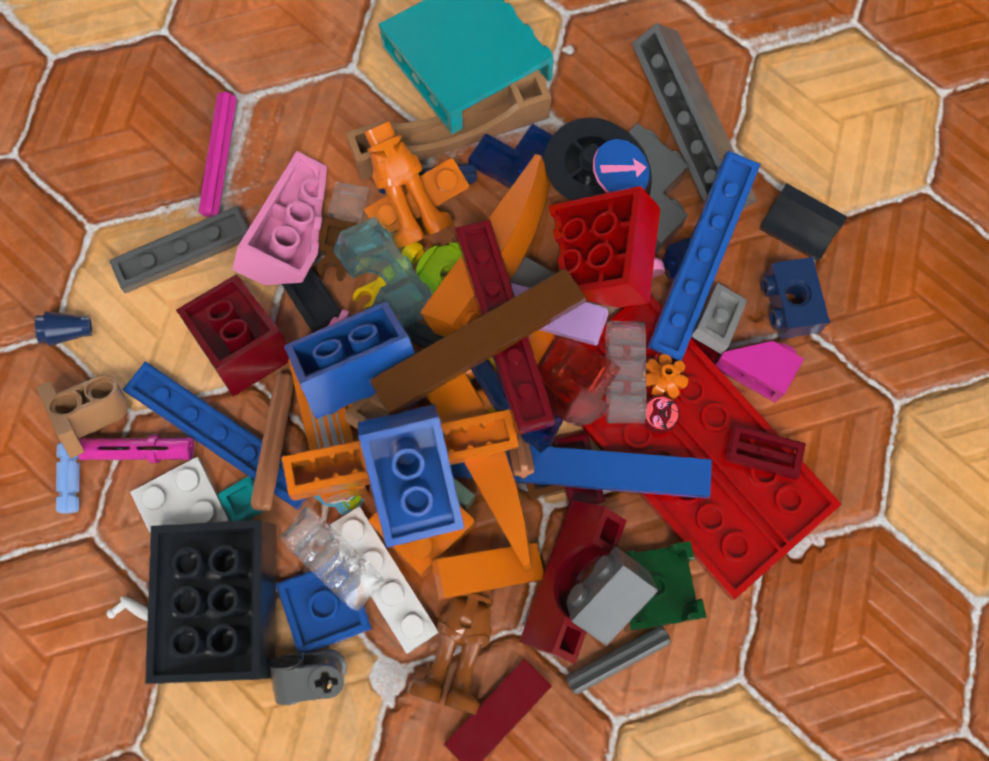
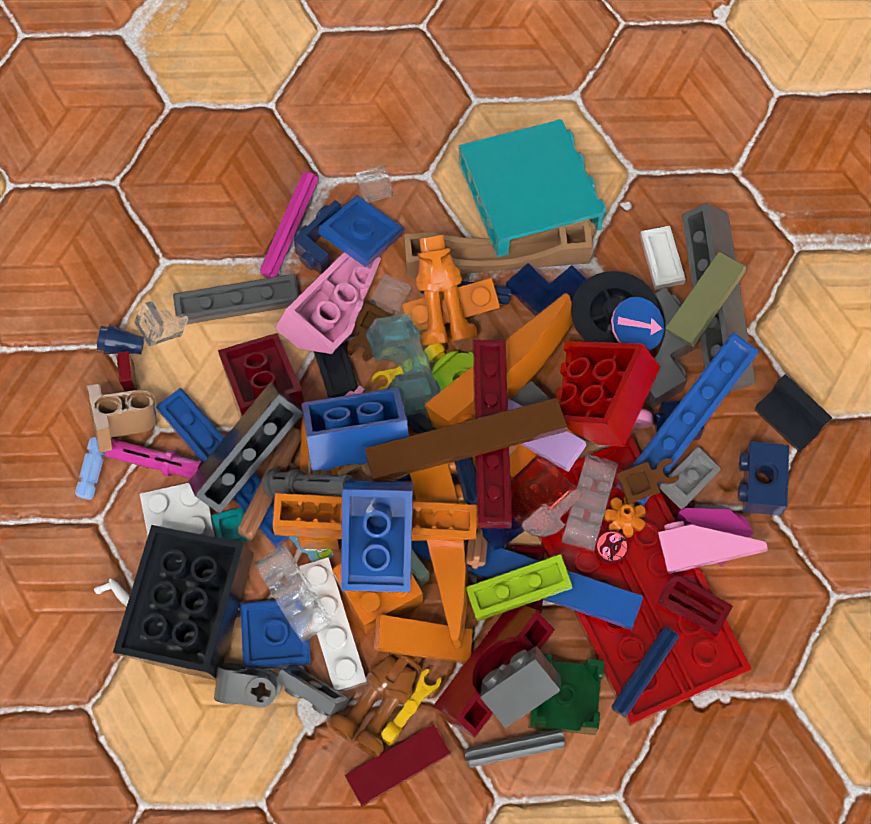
camera: 20 degrees right, 5 degrees down
none -> dark red tile [116,351,137,392]
none -> clear panel [134,301,188,346]
none -> black brick [188,382,304,513]
none -> dark grey pin [263,469,355,498]
none -> dark grey plate [276,665,350,716]
none -> dark blue bracket [293,200,341,274]
none -> blue tile [318,195,404,267]
none -> clear tile [355,165,393,202]
none -> yellow piece [381,669,442,746]
none -> lime plate [466,554,573,621]
none -> dark blue axle [612,627,679,717]
none -> reddish brown plate [616,459,680,505]
none -> white tile [640,226,686,290]
none -> bright pink slope [658,521,768,574]
none -> olive tile [665,252,747,347]

